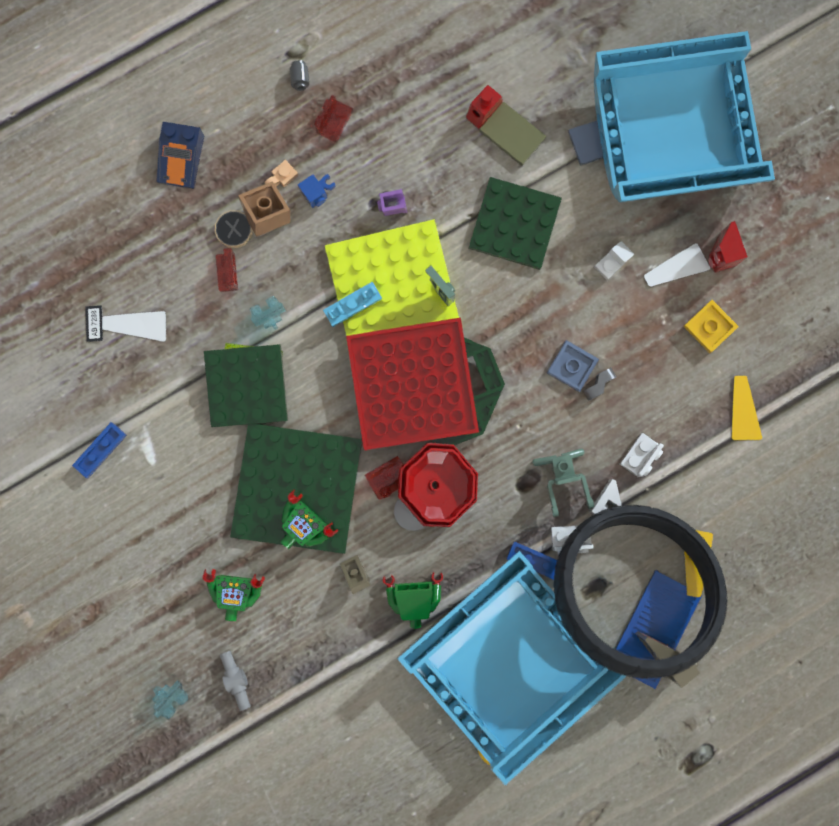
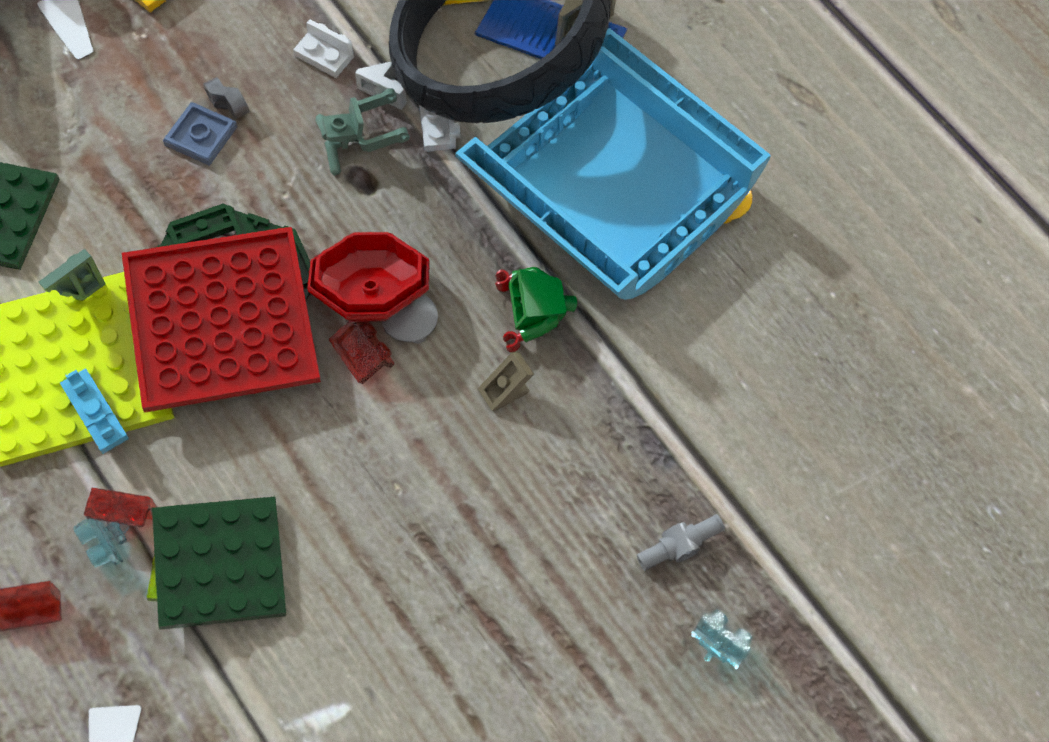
camera: 95 degrees left, 20 degrees down
torso [203,569,265,621] -> none
dark green plate [230,424,362,554] -> none
torso [280,489,338,549] -> none
blue plate [506,541,557,580] -> none
white slope [594,241,634,280] -> none
none -> clear red bracket [84,487,157,527]

